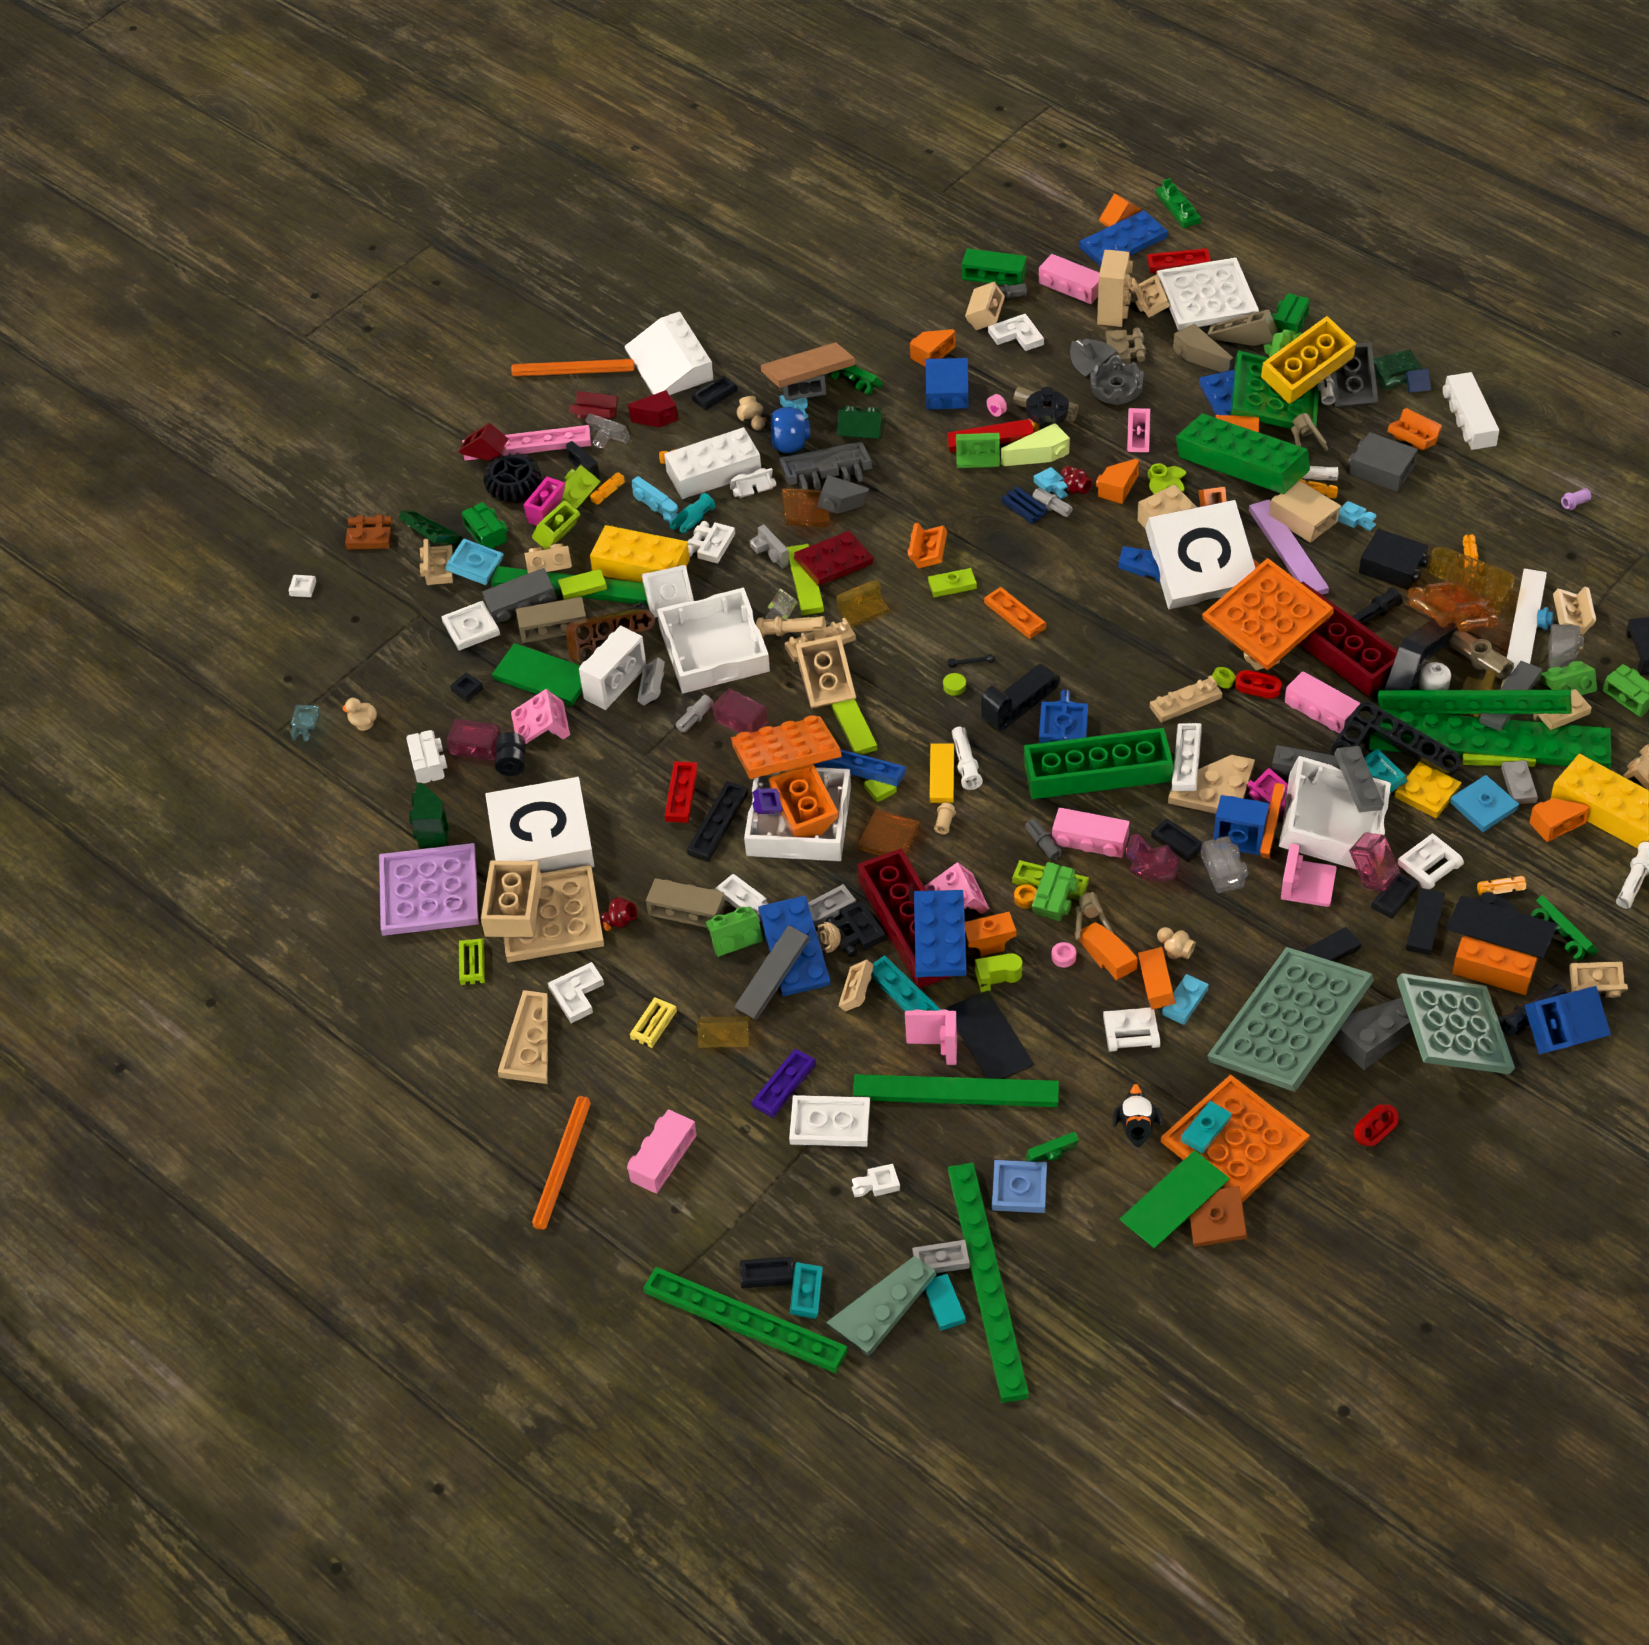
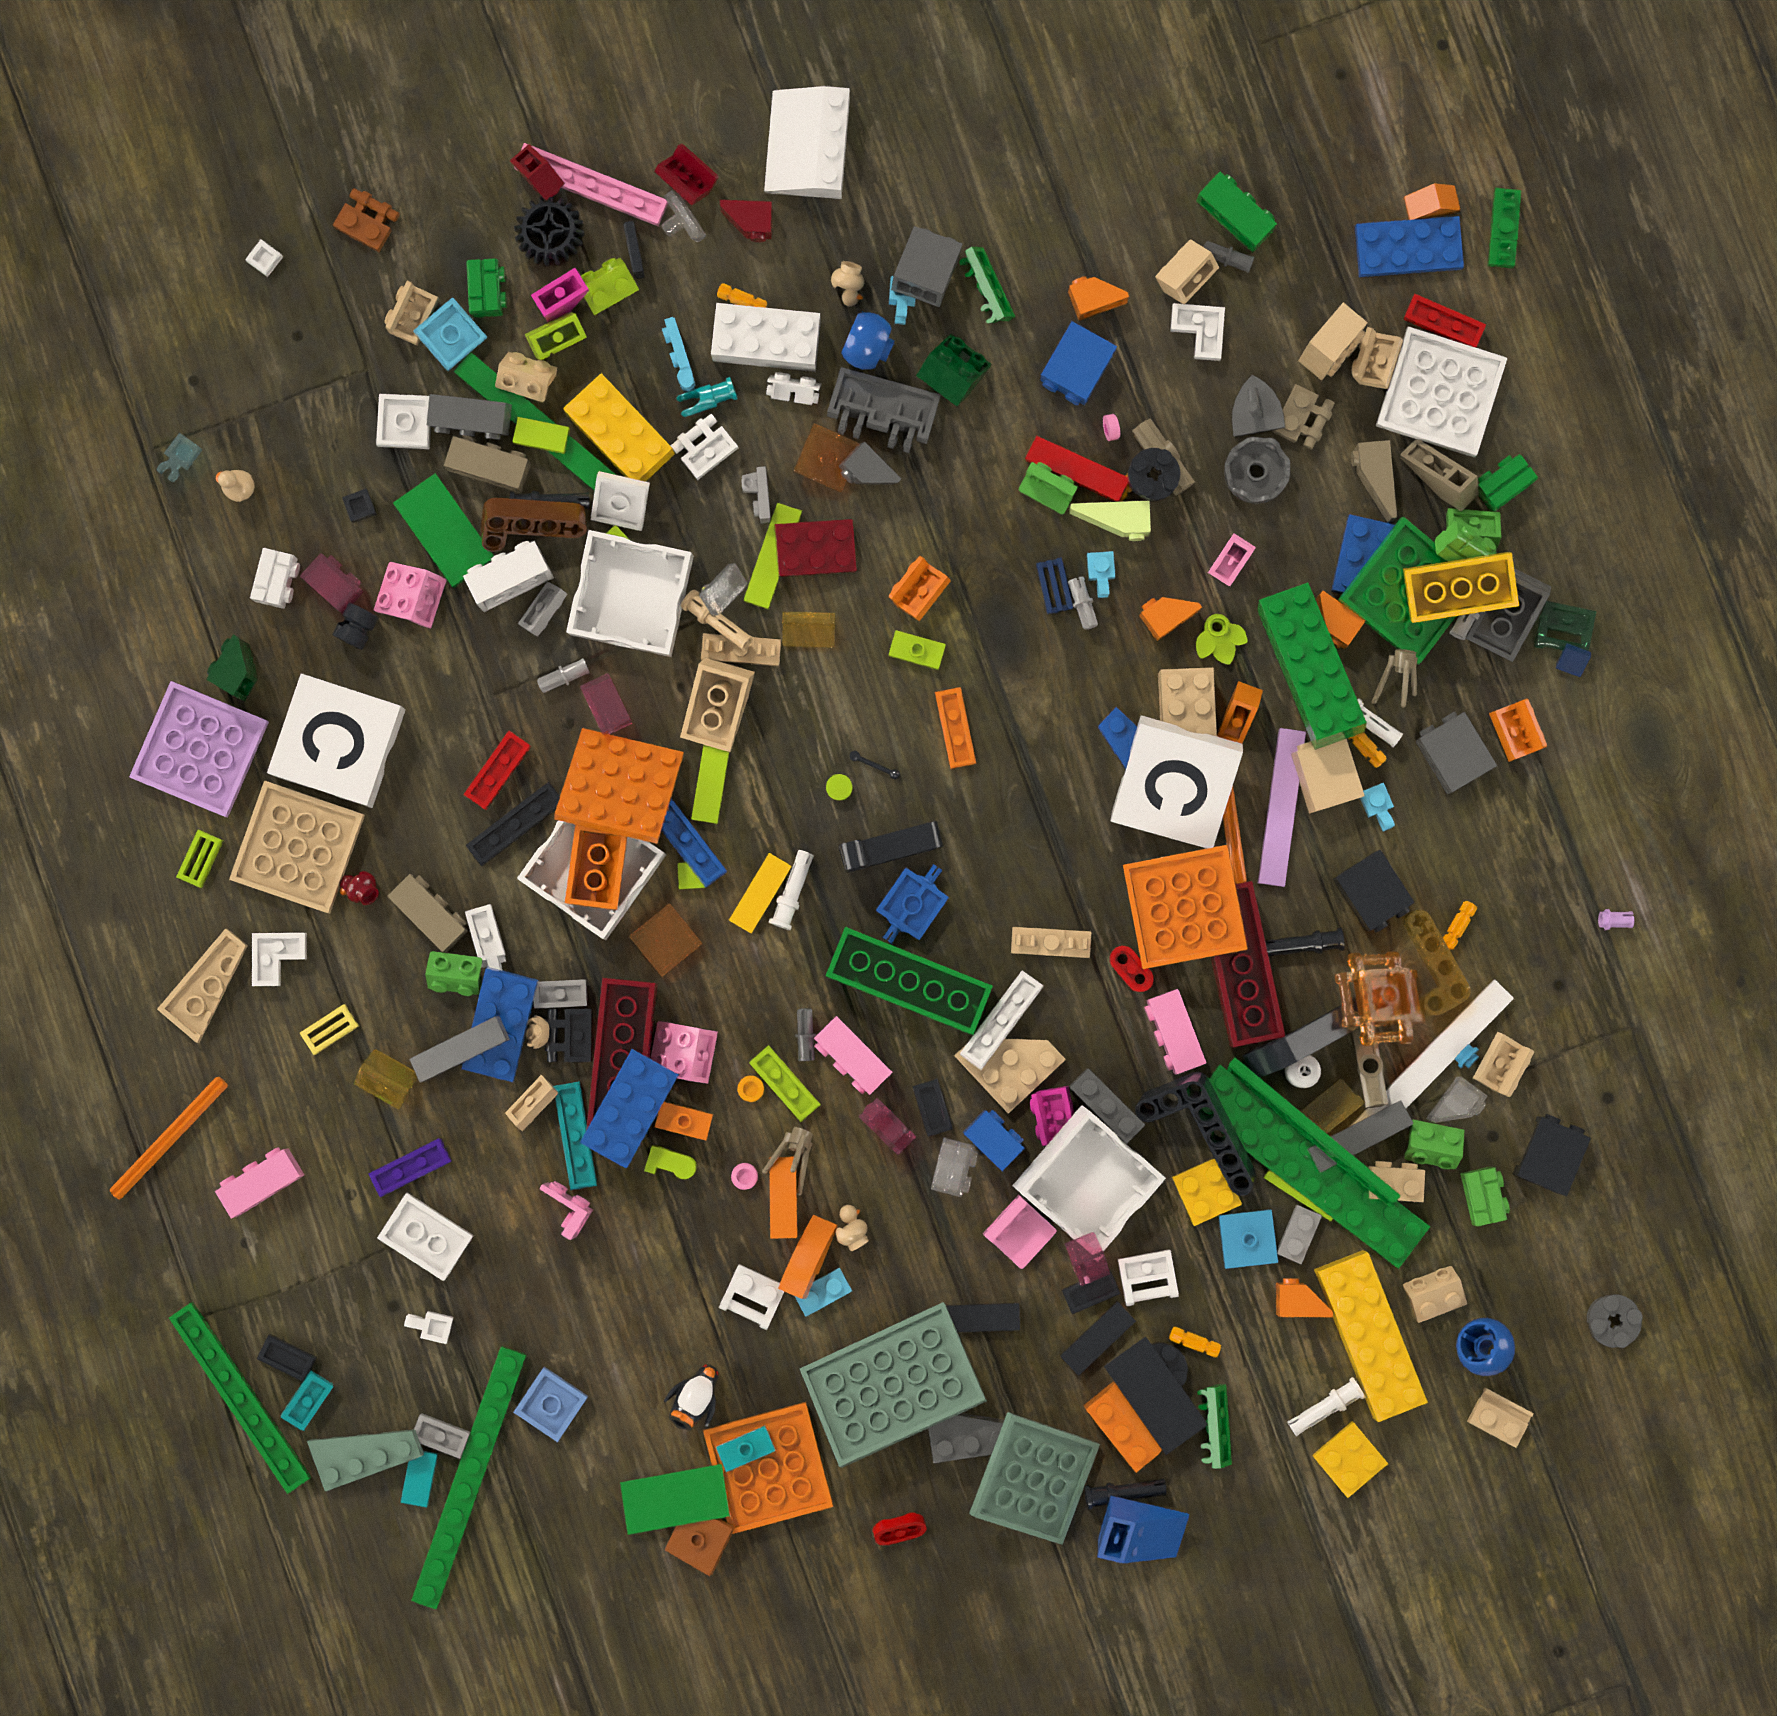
camera: 25 degrees right, 35 degrees up
dark green wing [399,510,463,546] -> none
tan brick [481,861,542,937] -> none
orange axle [511,359,635,377] -> none
light orange axle [590,472,625,505] -> none
black tile [692,375,738,411] -> none
dark purple tile [752,788,782,814] -> none
medium nougat tile [761,342,855,388] -> none
green tile [853,1074,1059,1107] -> none
tan pin [934,803,956,835] -> none
black piece [944,990,1034,1079] -> none
green plate [1025,1132,1079,1162] -> none
bright green brick [1032,862,1079,921] -> none
bright pink brick [1039,254,1099,304] -> none
dark red animal [1061,466,1092,495] -> none
lime tile [1212,667,1236,688] -> none
orange tile [1260,783,1285,859] -> none
dark grey plate [1334,746,1384,813] -> none
teal plate [1364,748,1407,793] -> none
white brick [1443,372,1499,450] -> none
tan bracket [1569,962,1628,998] -> none

